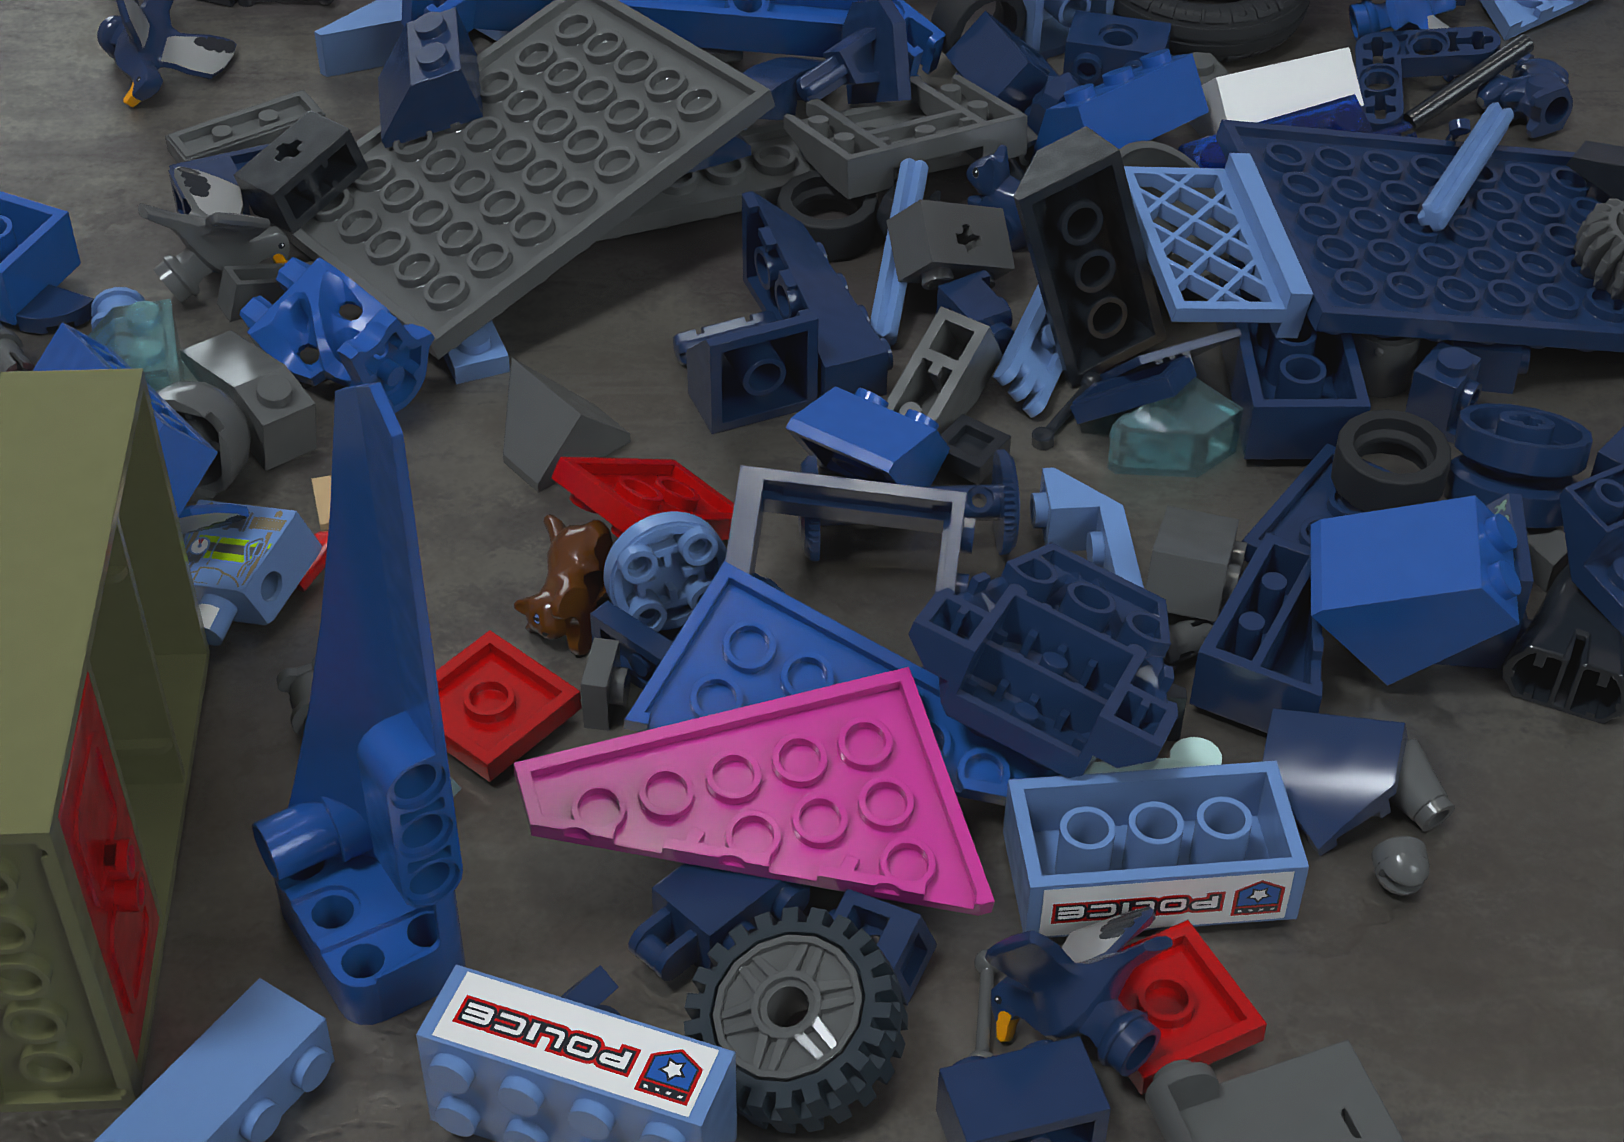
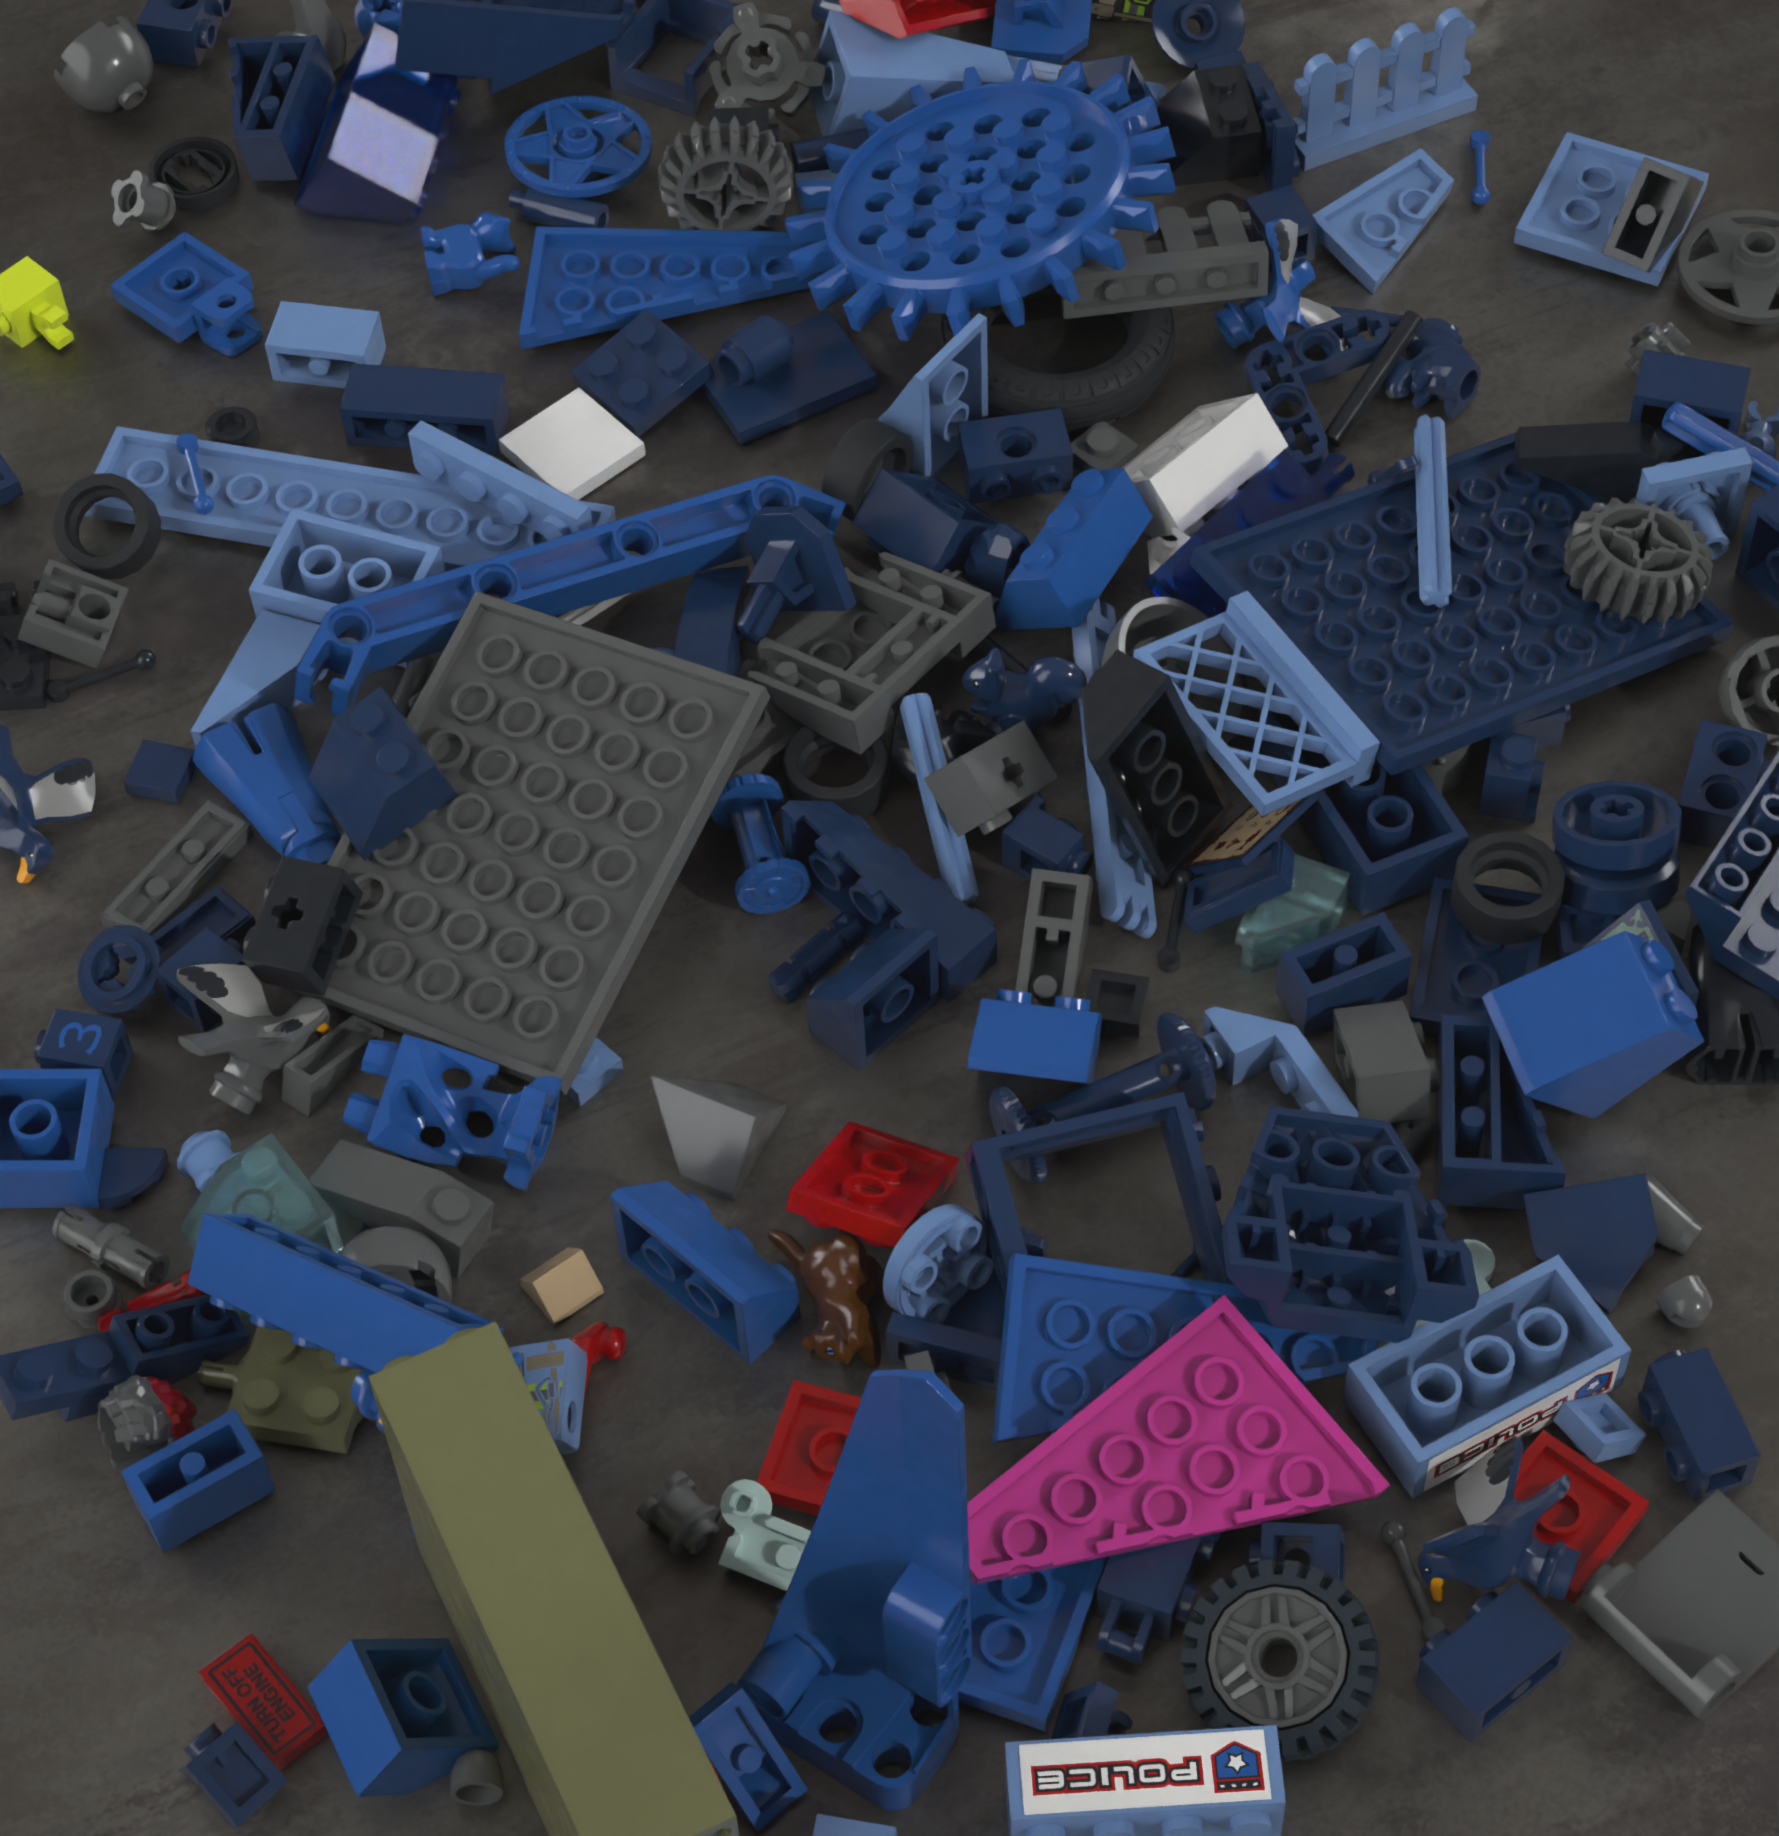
camera: 20 degrees left, 10 degrees up
none -> dark blue brick [34,1008,133,1099]
none -> dark blue gear [77,925,163,1017]
none -> dark blue tile [123,740,196,804]
none -> blue piece [193,703,341,865]
none -> blue slope [610,1180,801,1366]
none -> blue slope [689,1682,808,1832]
none -> blue hose [711,774,811,914]
none -> blue plate [958,1556,1110,1732]
none -> dark blue brick [1276,912,1412,1037]
none -> medium blue plate [1553,1393,1646,1463]
none -> dark blue brick [1638,1348,1761,1502]

